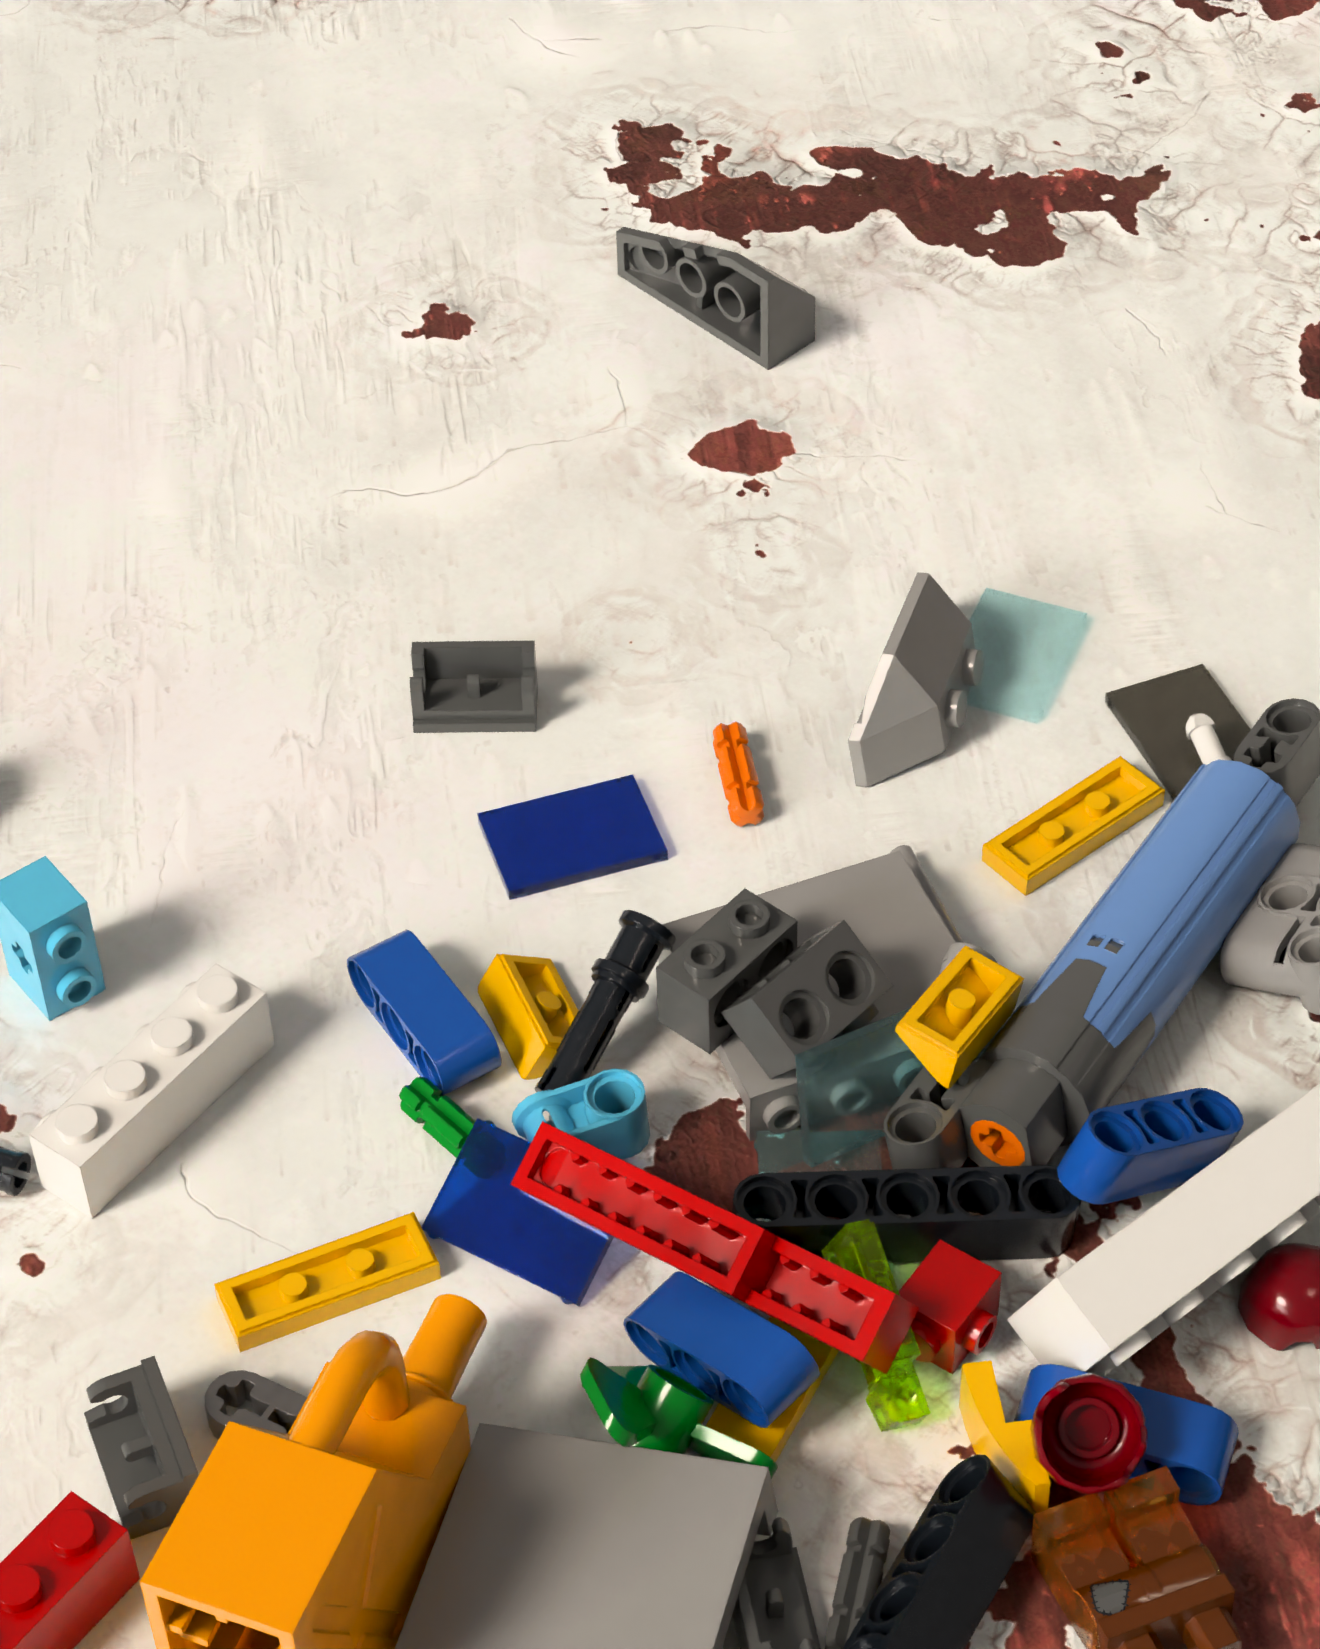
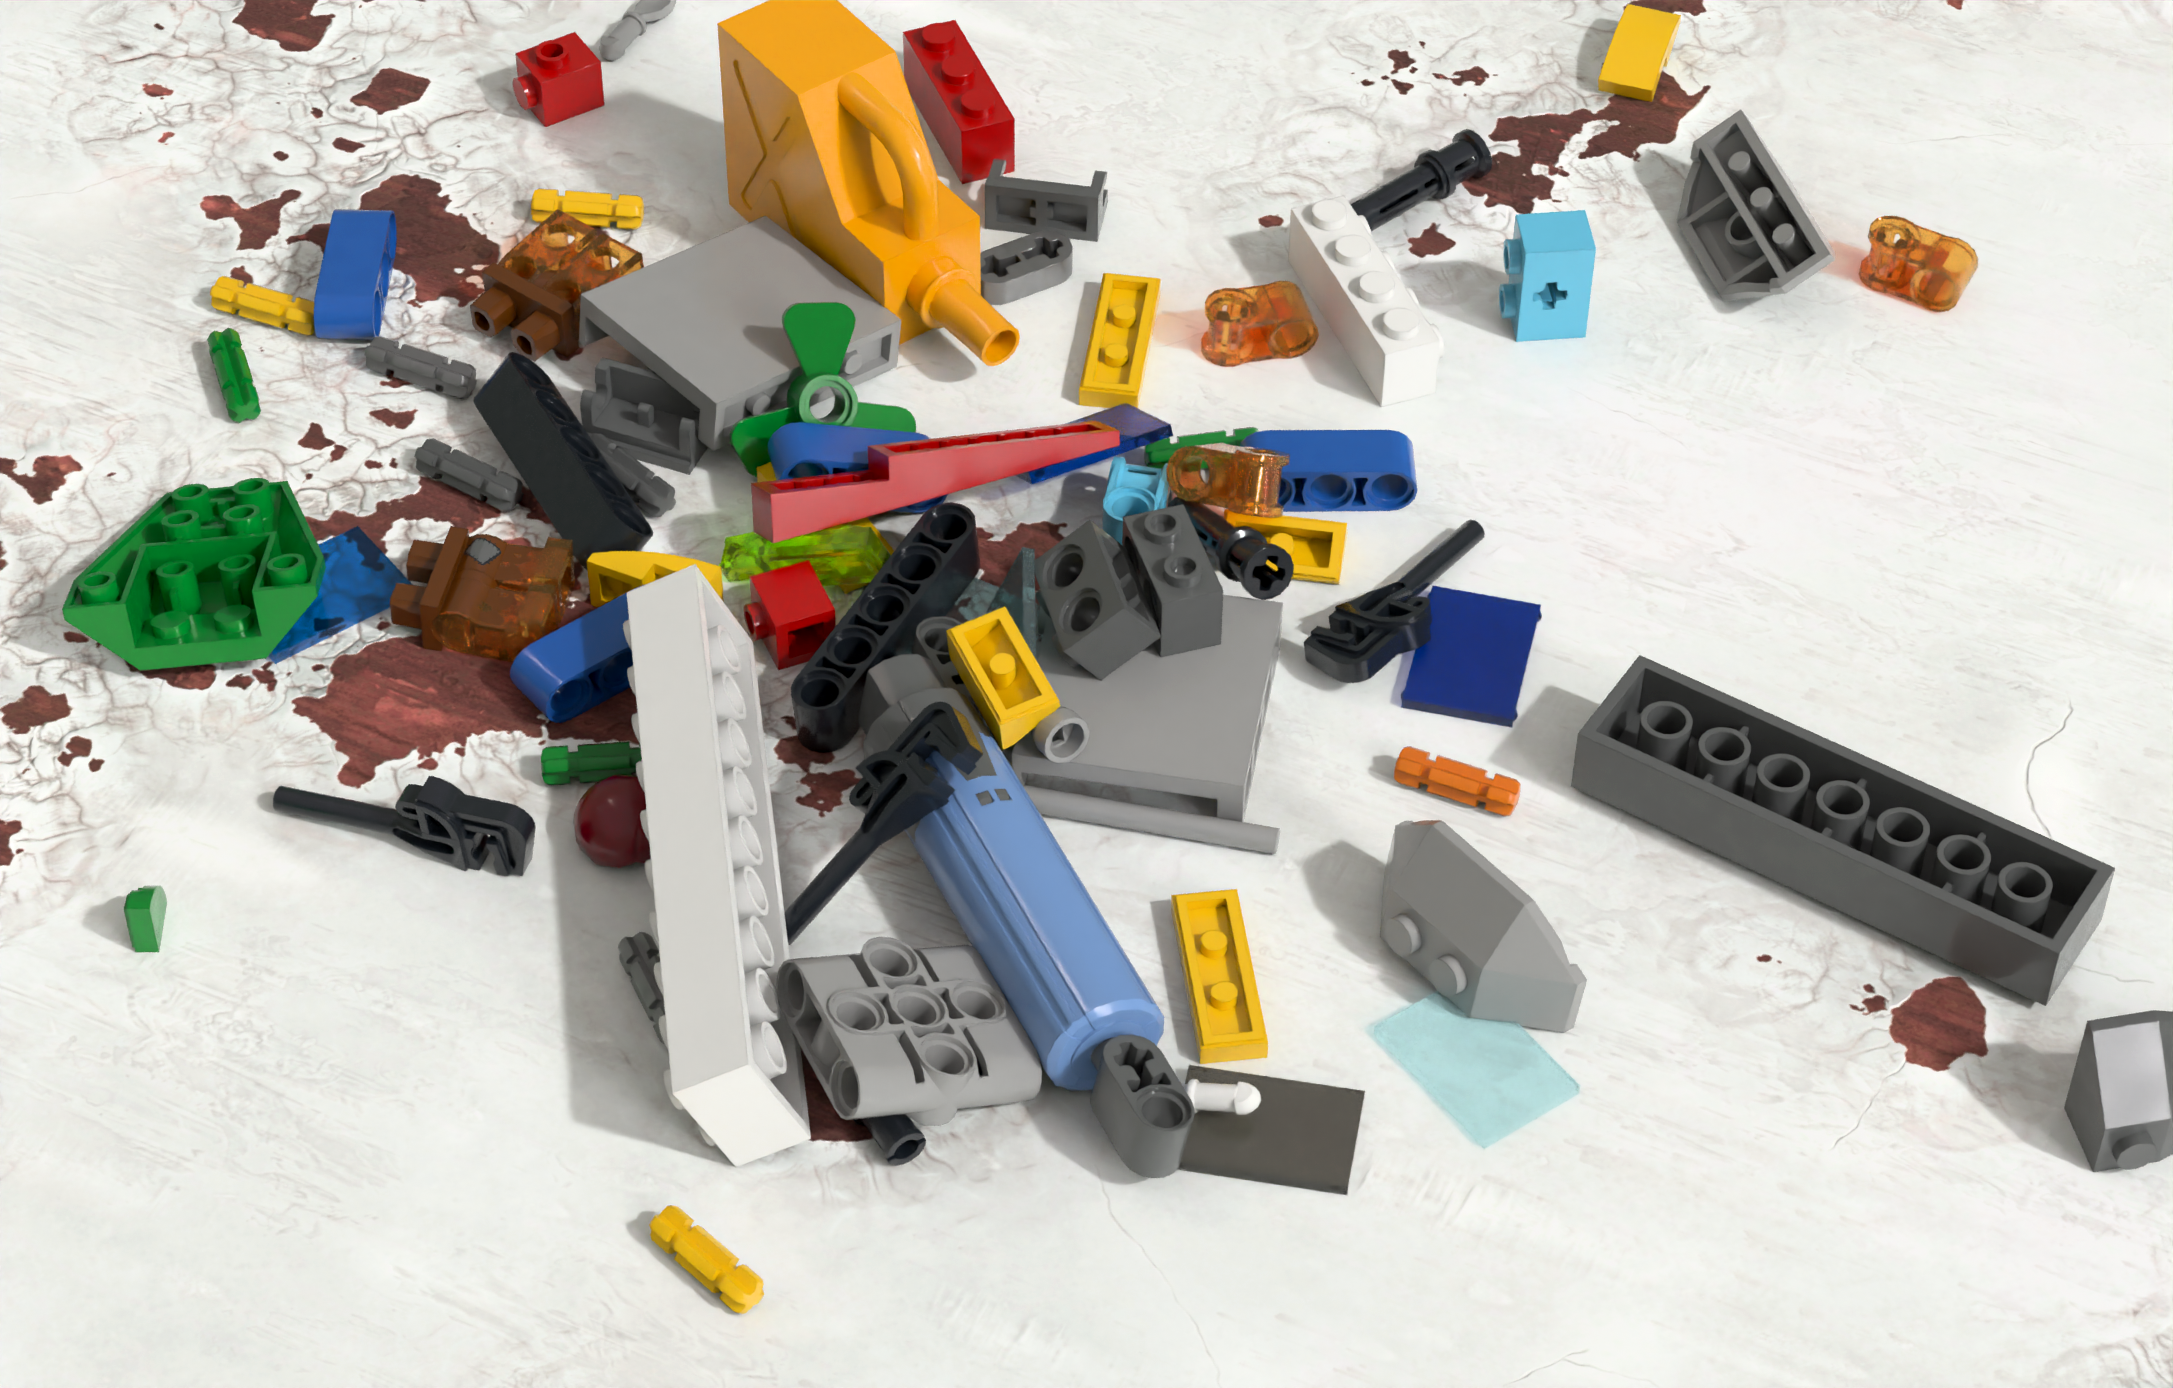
camera: 120 degrees right, 0 degrees up
dark grey hinge [410,641,538,733] -> none
dark red hair [1030,1373,1148,1495] -> none
blue beam [1057,1088,1244,1204] -> none
none -> green axle [541,741,642,785]
none -> black piece [785,701,983,945]
none -> clear orange piece [1166,443,1290,518]
none -> clear orange piece [1200,281,1319,367]
none -> black piece [1304,519,1485,683]
none -> dark grey brick [1571,655,2115,1006]

